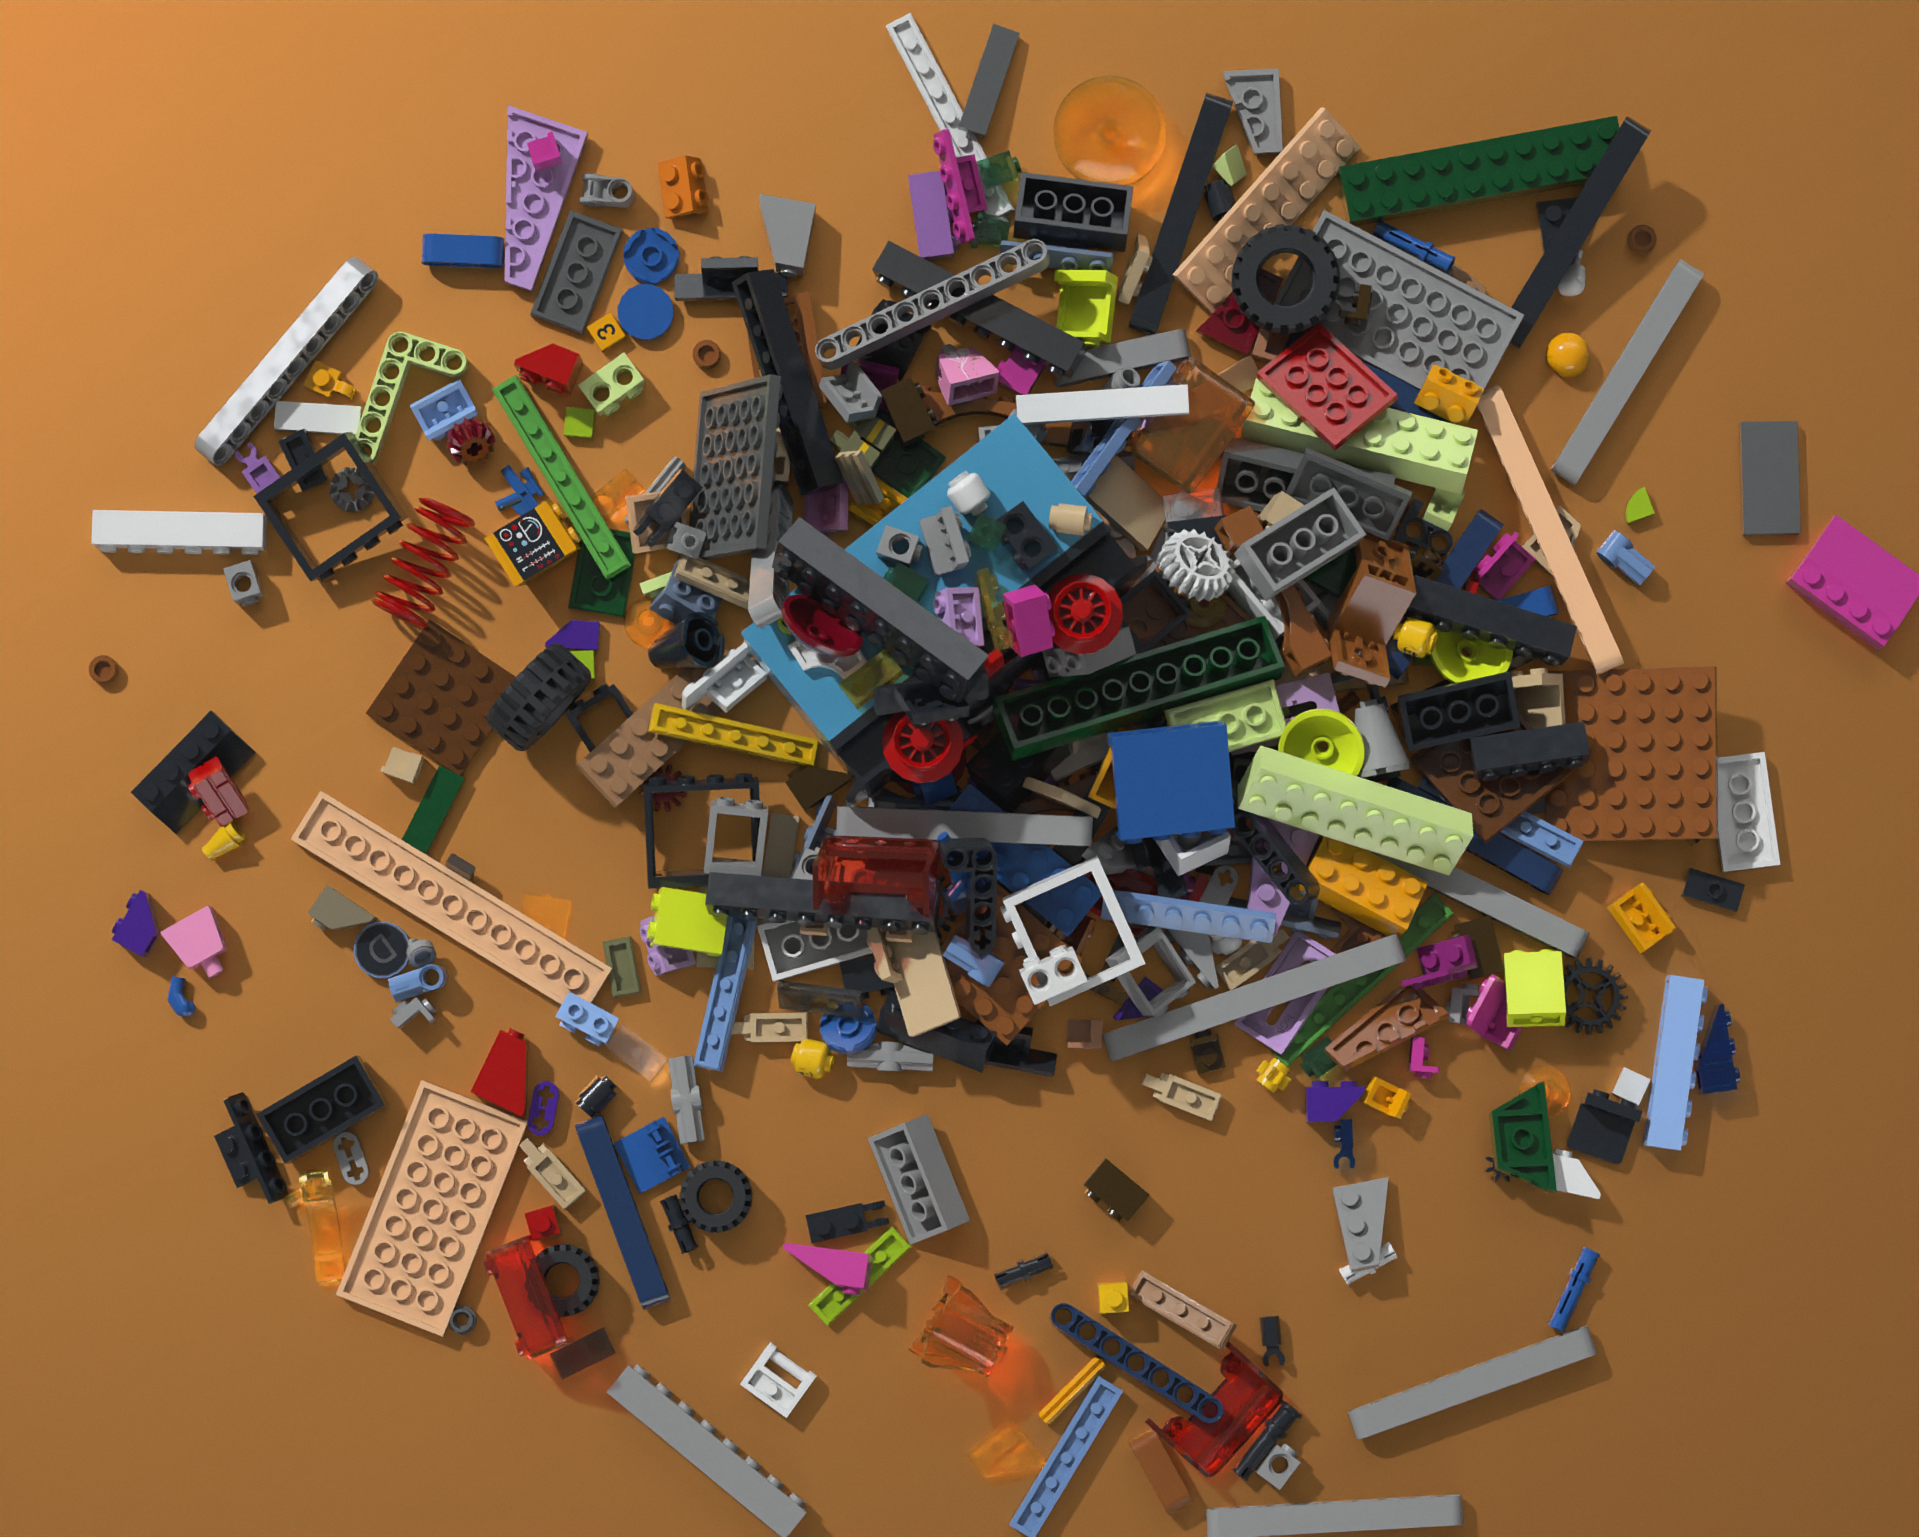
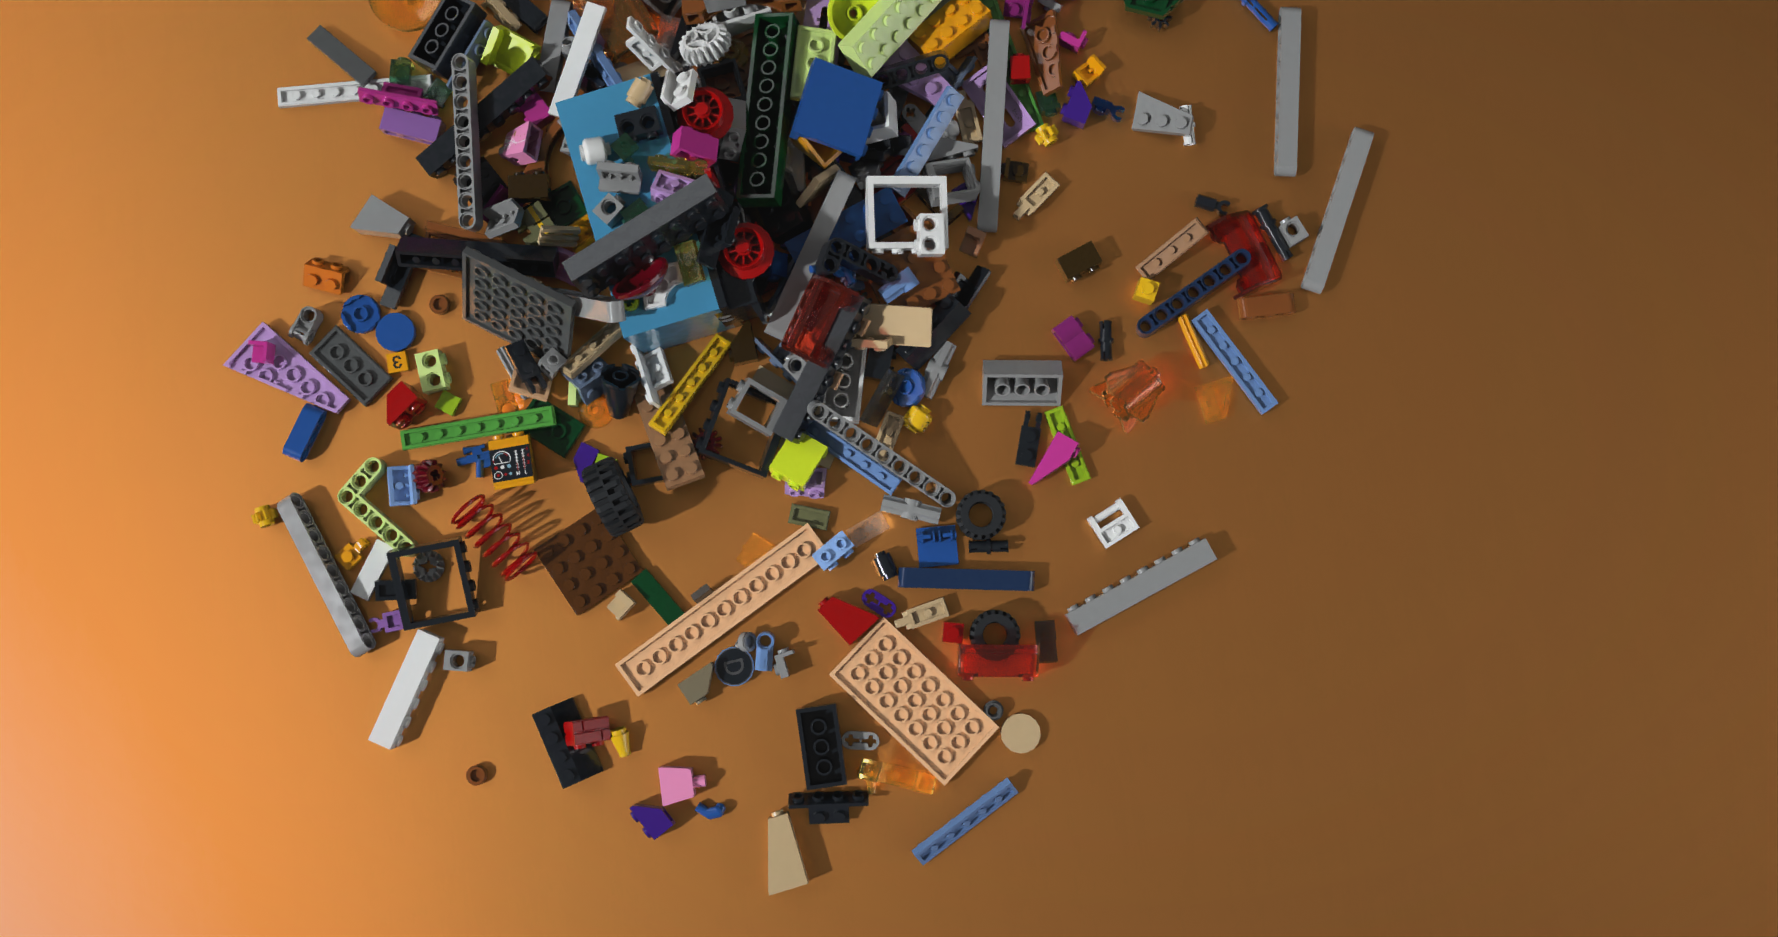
camera: 65 degrees left, 0 degrees up
none -> yellow gear [251,505,279,528]
none -> white bracket [626,16,683,73]
none -> white bracket [660,68,698,111]
none -> tan slope [768,809,809,896]
none -> light grey beam [807,400,956,507]
none -> medium blue plate [911,778,1019,865]
none -> tan tile [1001,713,1041,754]
none -> red brick [1009,53,1031,85]
none -> magenta brick [1051,315,1095,362]

